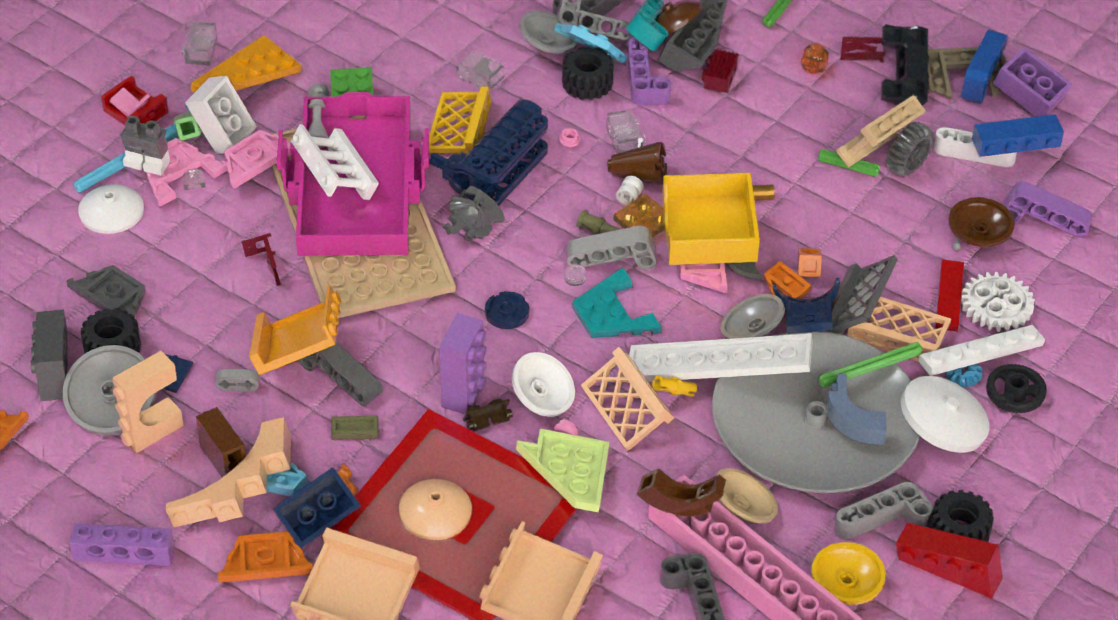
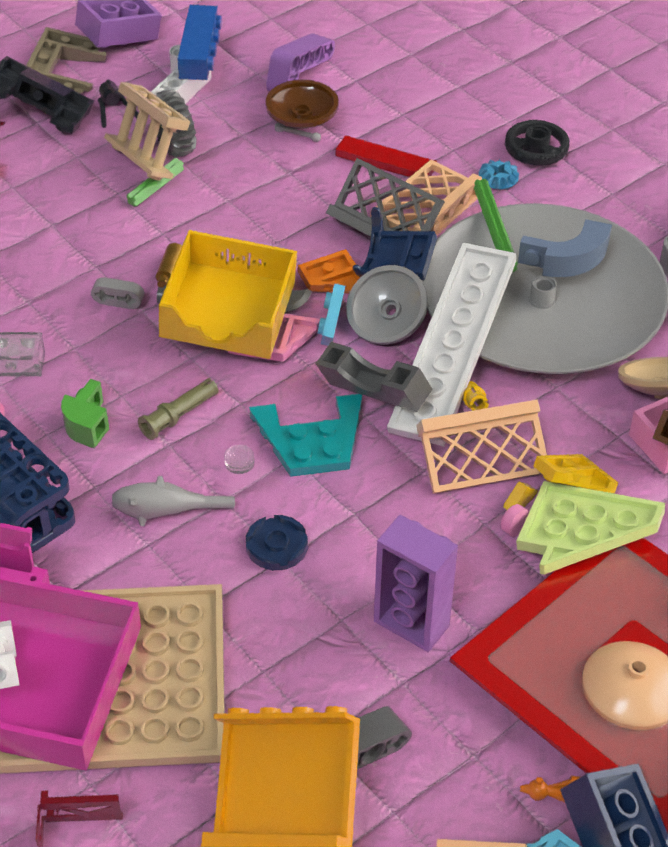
camera: 75 degrees left, 0 degrees up
olive tile [331,416,378,440] -> none
dark grey helmet [443,185,505,241] -> none
dark brown hinge [463,399,513,432] -> none
white dish [512,352,575,417] -> none
light grey beam [567,226,656,270] -> none
reddish brown cone [607,142,667,185] -> none
clear yellow plate [613,194,665,237] -> none
white wheel [616,176,644,206] -> none
orange brick [797,248,822,277] -> none
white dish [901,376,989,453] -> none
white plate [918,325,1045,376] -> none
blue beam [961,29,1008,104] -> none
white gear [961,272,1035,332] -> none
none -> bright green brick [61,379,109,449]
none -> light grey beam [91,278,145,309]
none -> black plant [98,79,139,128]
none -> light grey piece [112,476,235,526]
none -> dark grey arch [315,342,433,412]
none -> medium azure wing [317,283,345,346]
none -> yellow tile [503,481,538,510]
none -> yellow wing [533,454,618,493]

